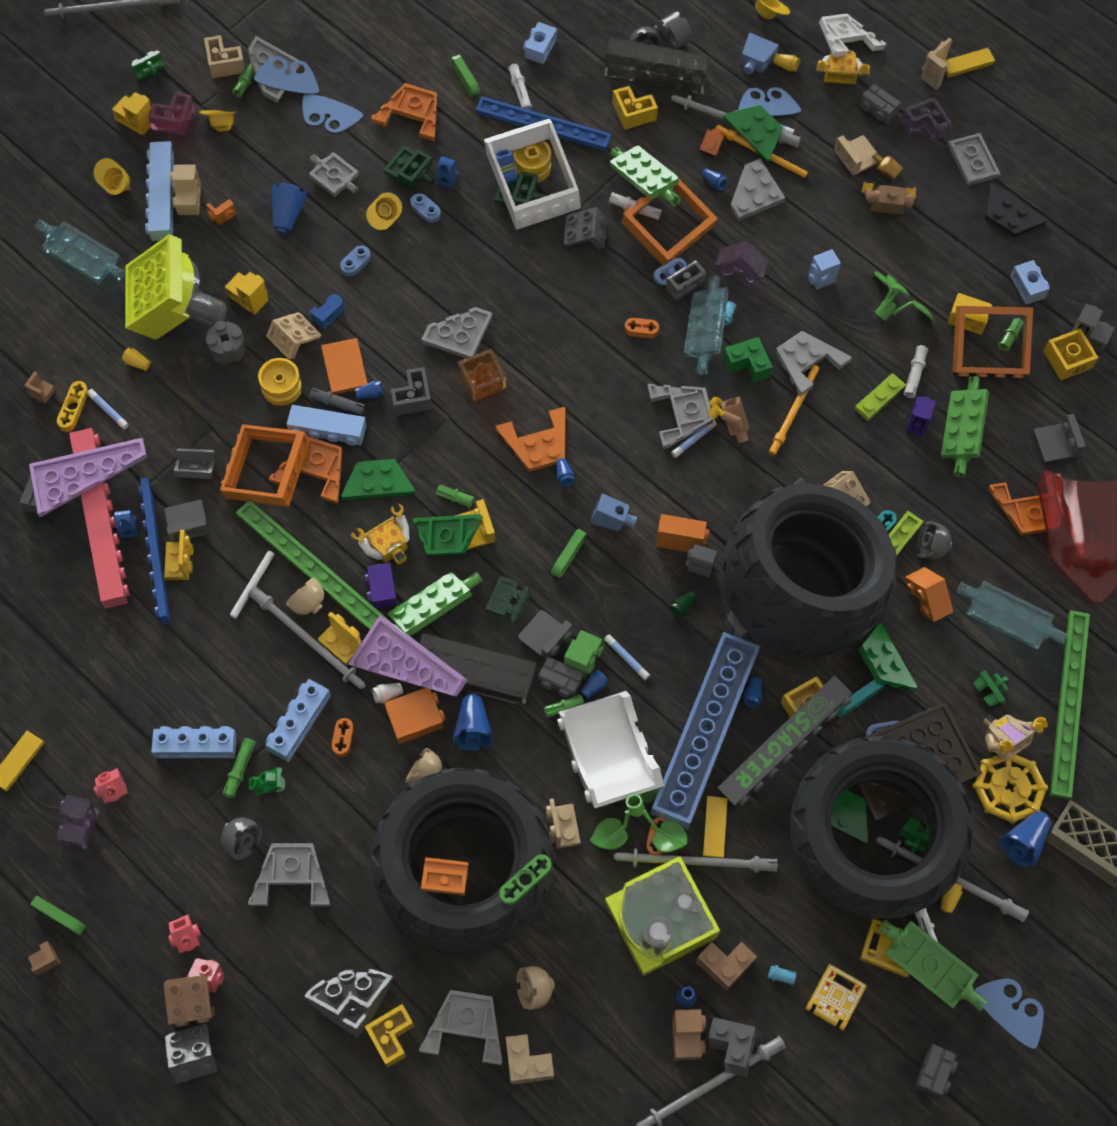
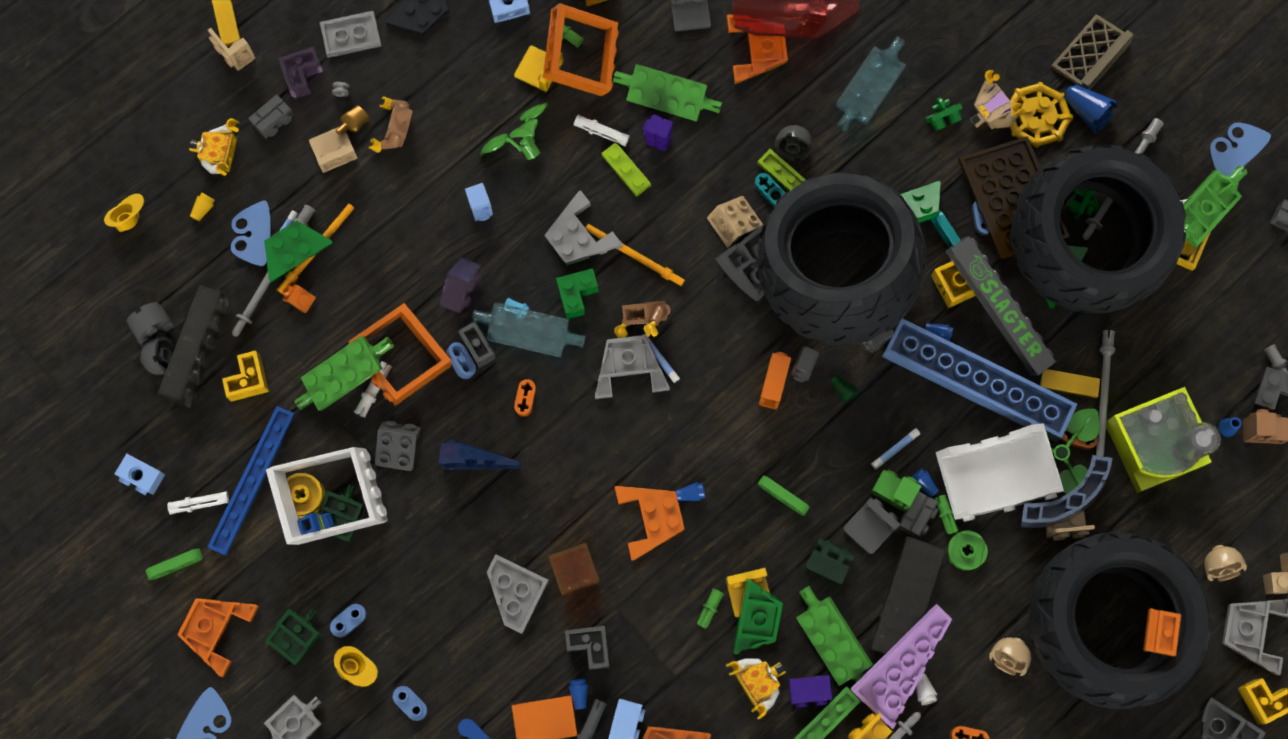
camera: 85 degrees left, 10 degrees up
green wing [342,459,415,500] -> none
orange brick [384,688,446,744] -> none
blue leg [437,156,459,189] -> none
blue cone [453,693,493,751] -> none
bright green beam [500,854,551,905] -> none
medium blue torso [590,494,637,531] -> none
medium nougat brick [696,942,757,991] -> none
blue cone [701,168,728,191] -> none
light grey plate [730,159,785,221] -> none
medium blue torso [741,33,779,75] -> none
medium azure pin [768,965,796,985] -> none
yellow container [805,964,867,1031] -> none
white wing [819,14,886,57] -> none
orange brick [905,567,954,622] -> none
bright green plate [1050,610,1090,800] -> none
none -> light grey bush [332,82,349,97]
none -> dark blue wedge [439,440,520,470]
none -> bright green plate [947,530,988,571]
none -> sand blue brick [1021,455,1113,528]

